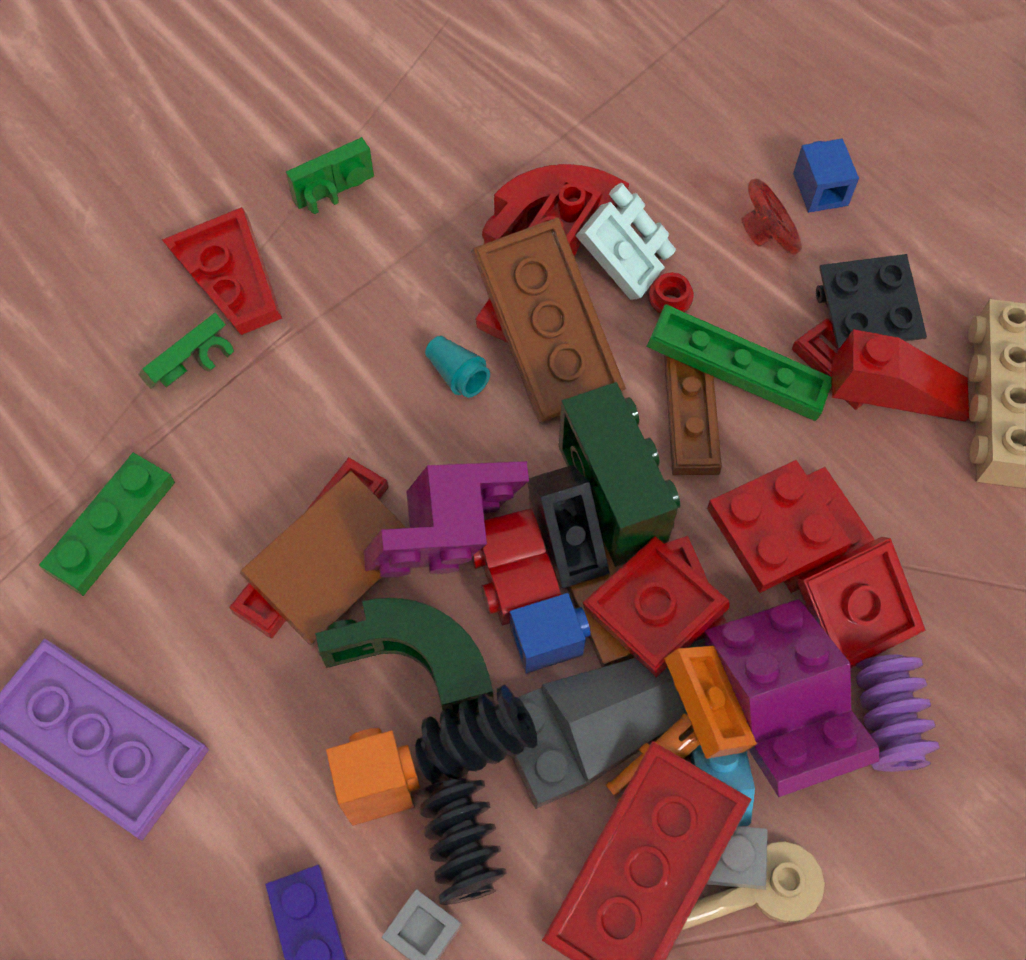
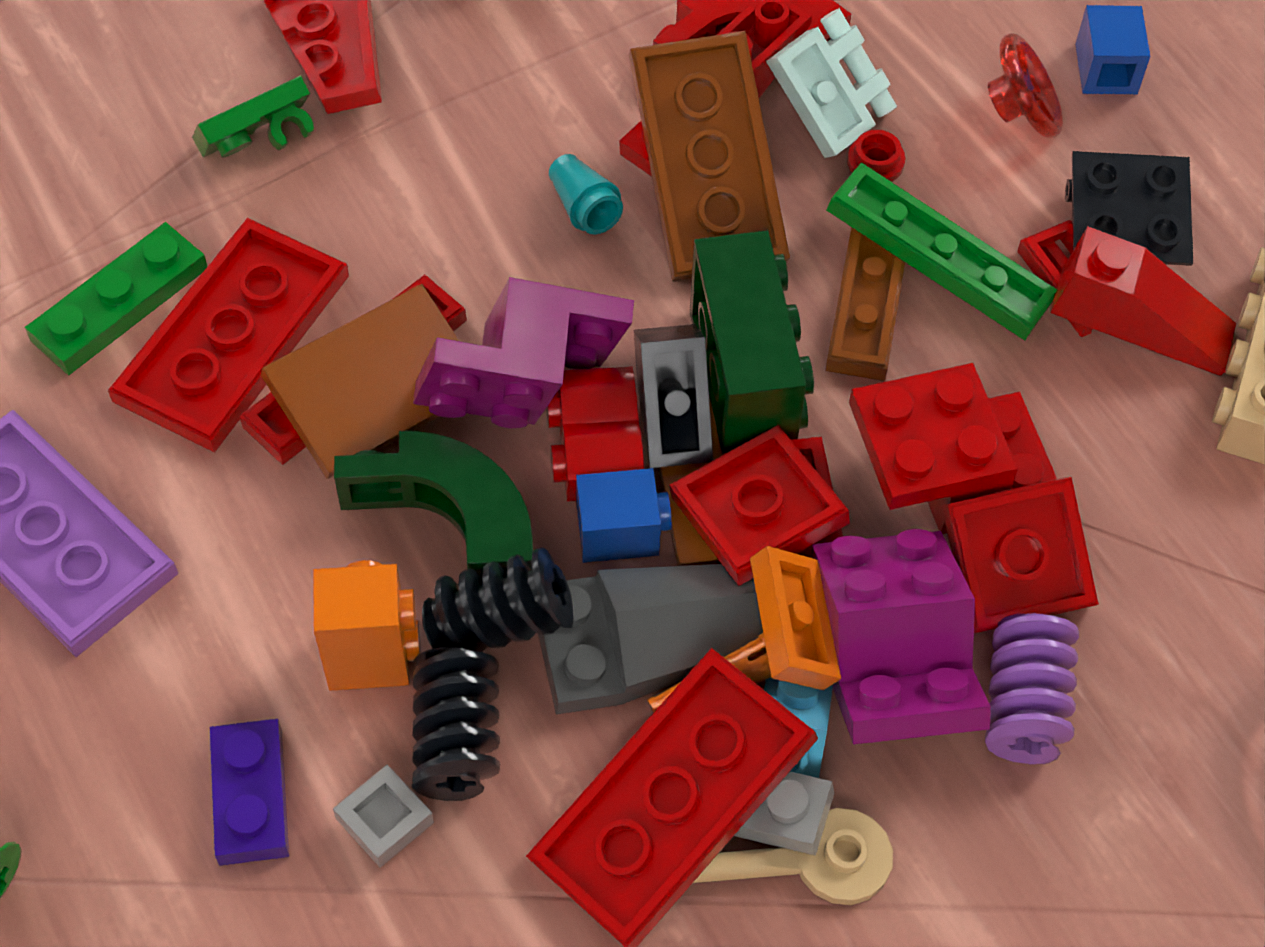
camera: 10 degrees right, 5 degrees down
none -> red tile [108,218,349,453]

